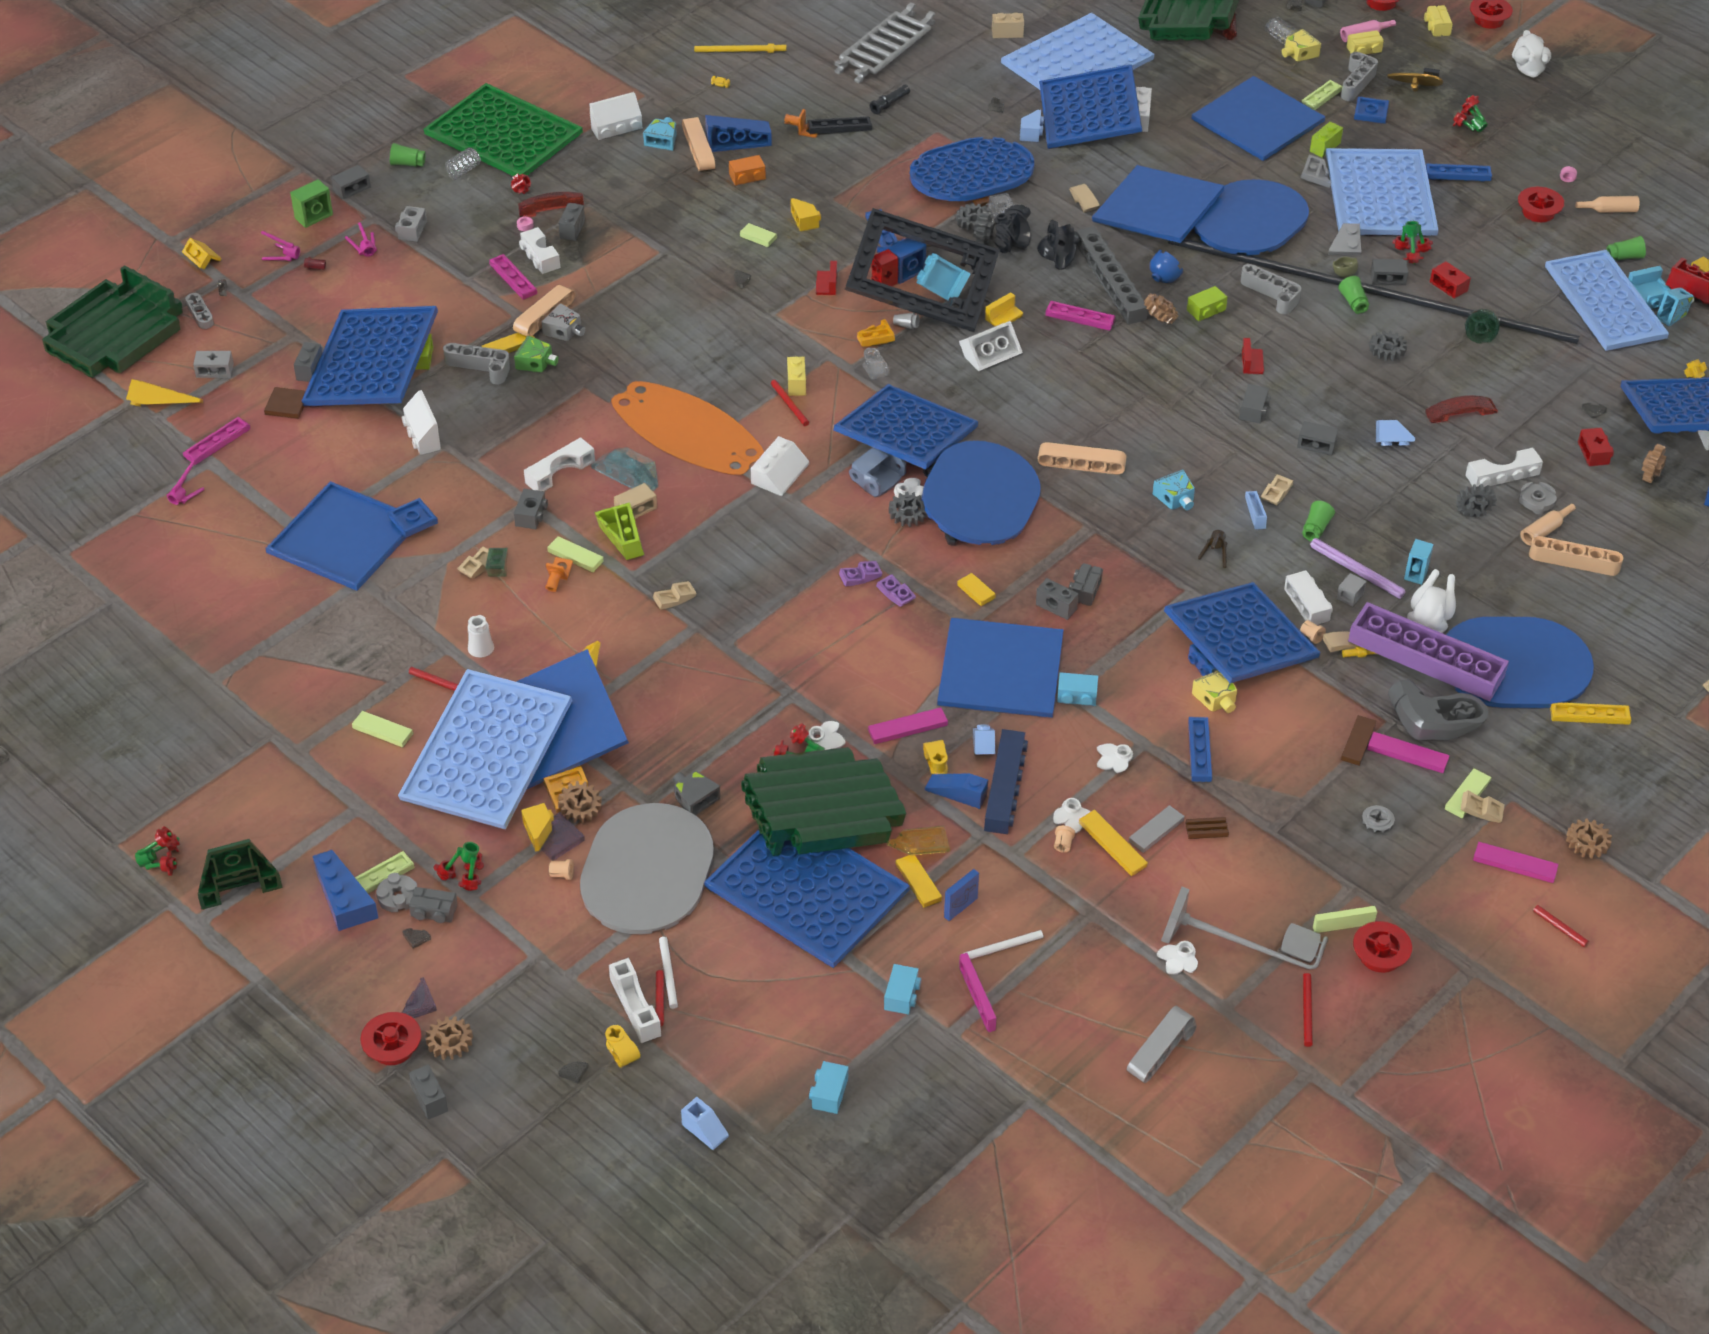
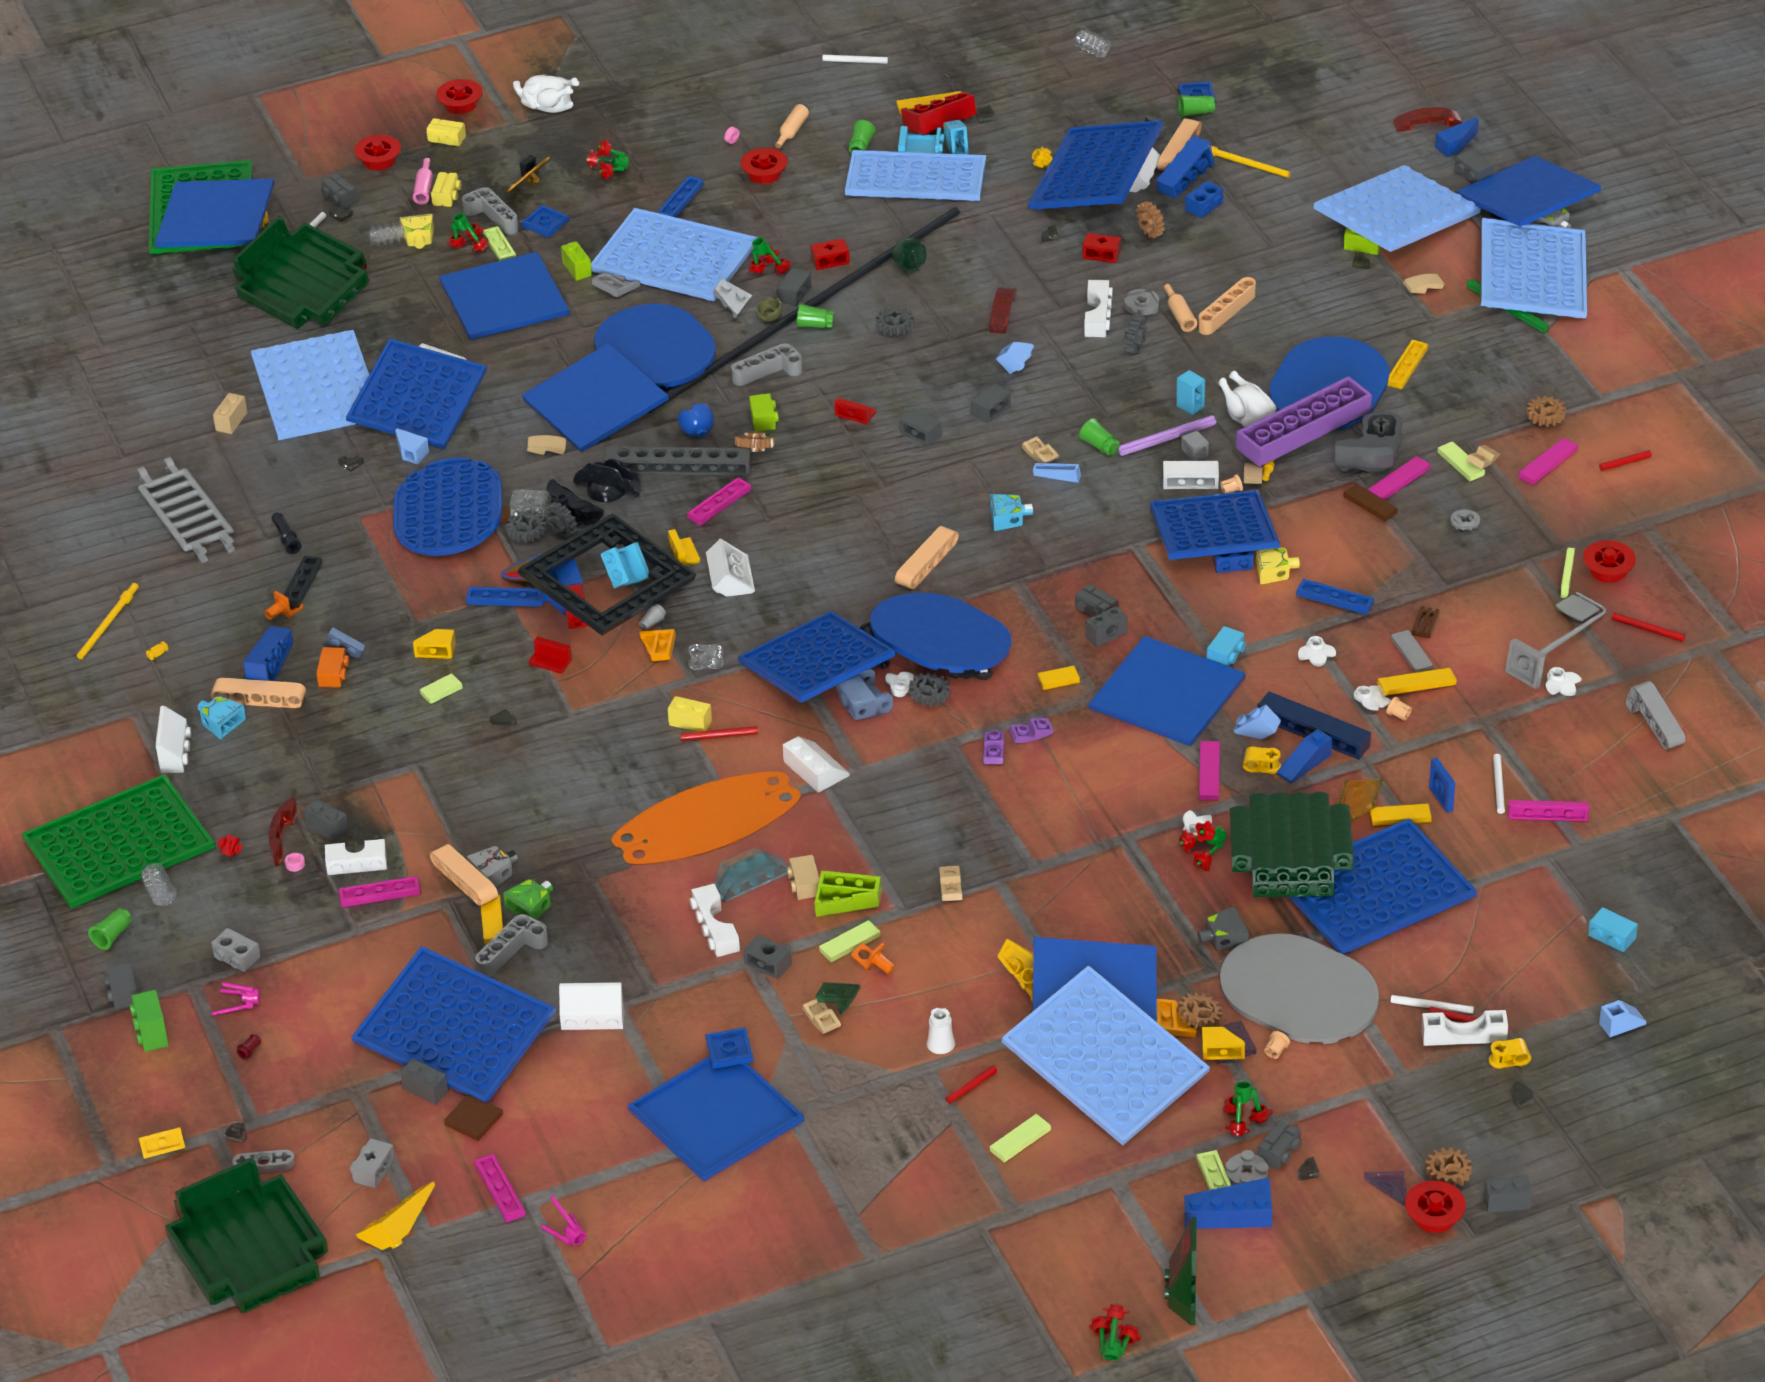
camera: 65 degrees left, 5 degrees down
dark pink plant [261,231,300,262] -> none
medium azure brick [884,964,922,1015] -> none
dark brown plant [1198,529,1228,568] -> none
none -> sand blue wing [324,627,366,658]
none -> plant [447,213,489,252]

